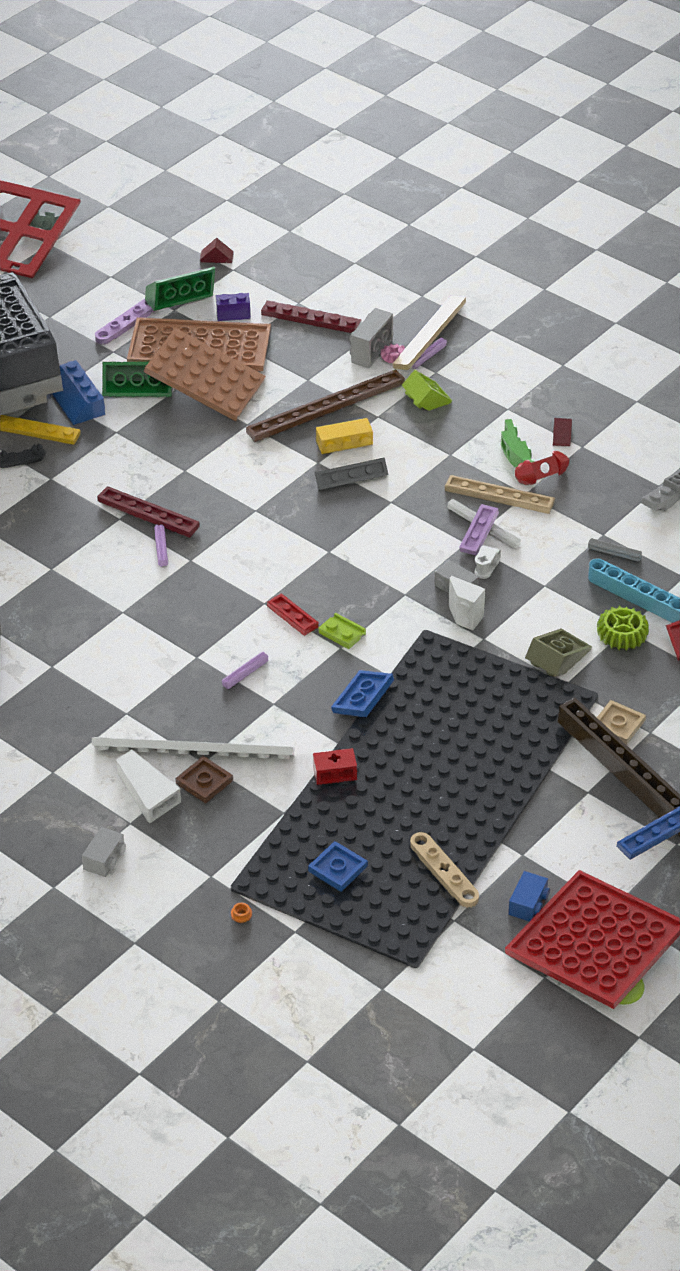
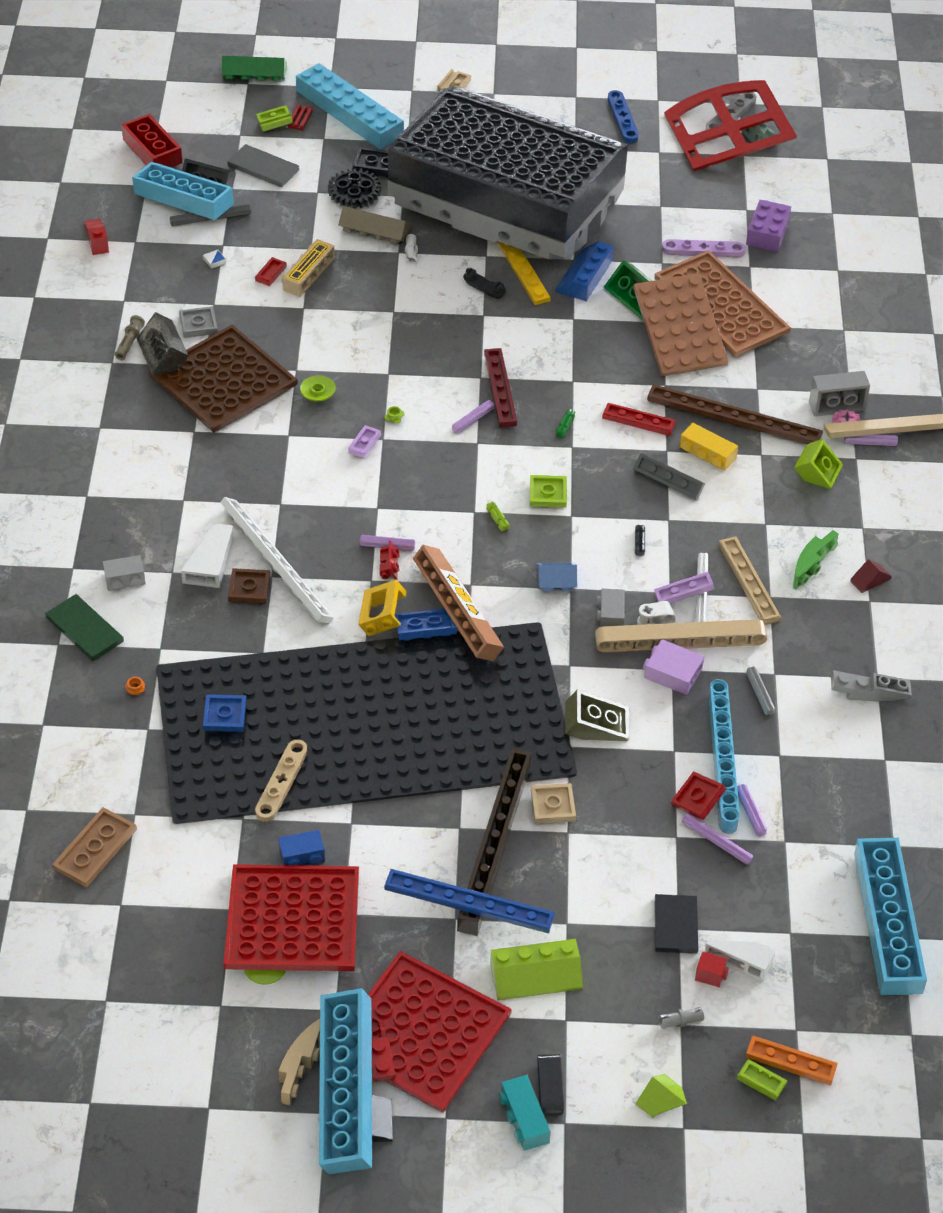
camera: 50 degrees right, 5 degrees up
green slope [145,267,215,311] -> none
dark red slope [200,238,234,264] -> none
dark purple brick [215,293,251,321] -> none
dark red plate [261,300,362,333] -> none
red tile [267,593,319,636] -> none
red brick [313,748,357,785] -> none
lime plate [318,613,366,649] -> none
white slope [449,576,485,630] -> none
red piece [515,451,570,485] -> none
lime gear [597,606,649,651] -> none
none -> dark green tile [45,594,124,661]
none -> medium nougat plate [52,807,137,888]
none -> lime dish [300,375,336,401]
none -> lavender plate [348,425,381,459]
none -> yellow panel [358,580,407,636]
none -> red hinge [379,541,400,580]
none -> lime plate [384,406,405,423]
none -> nougat brick [413,545,504,661]
none -> lime axle [486,501,510,532]
none -> lime plate [530,475,567,508]
none -> medium blue slope [536,563,577,592]
none -> green axle [556,409,576,438]
none -> tan beam [595,619,767,652]
none -> red tile [602,403,676,436]
none -> black axle [635,524,645,556]
none -> lavender brick [643,639,705,695]
none -> medium lavender brick [746,199,792,252]

